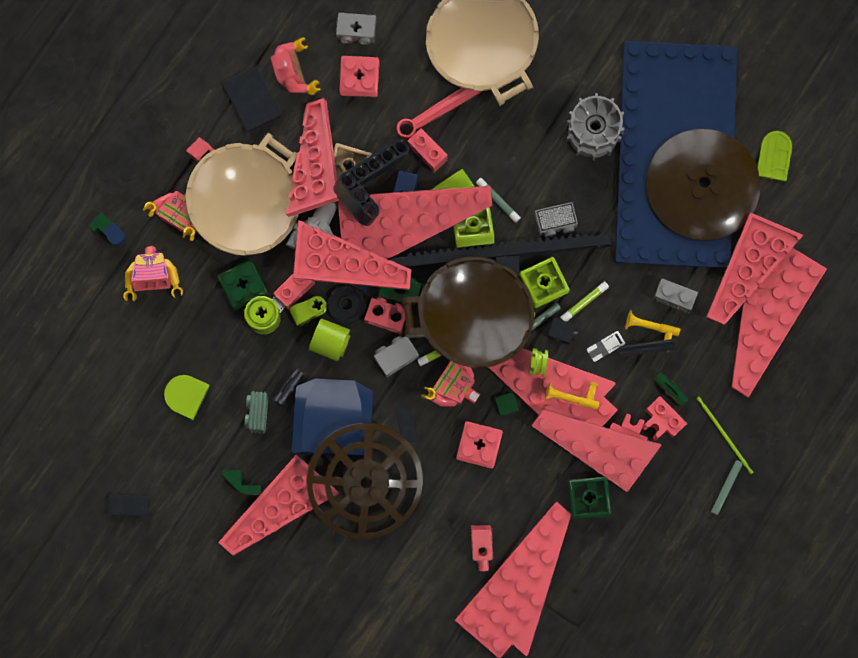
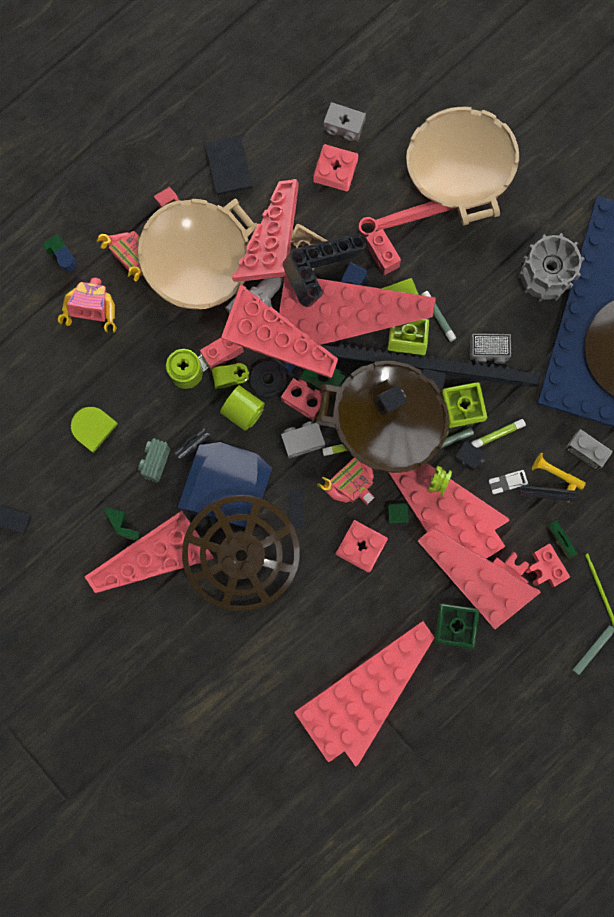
camera: 15 degrees right, 0 degrees up
dark green brick [217,259,268,310] -> none
coral torso [271,38,321,95] -> none
coral torso [471,525,493,571] -> none
yellow piece [544,382,599,410] -> none
none -> black brick [373,385,407,416]

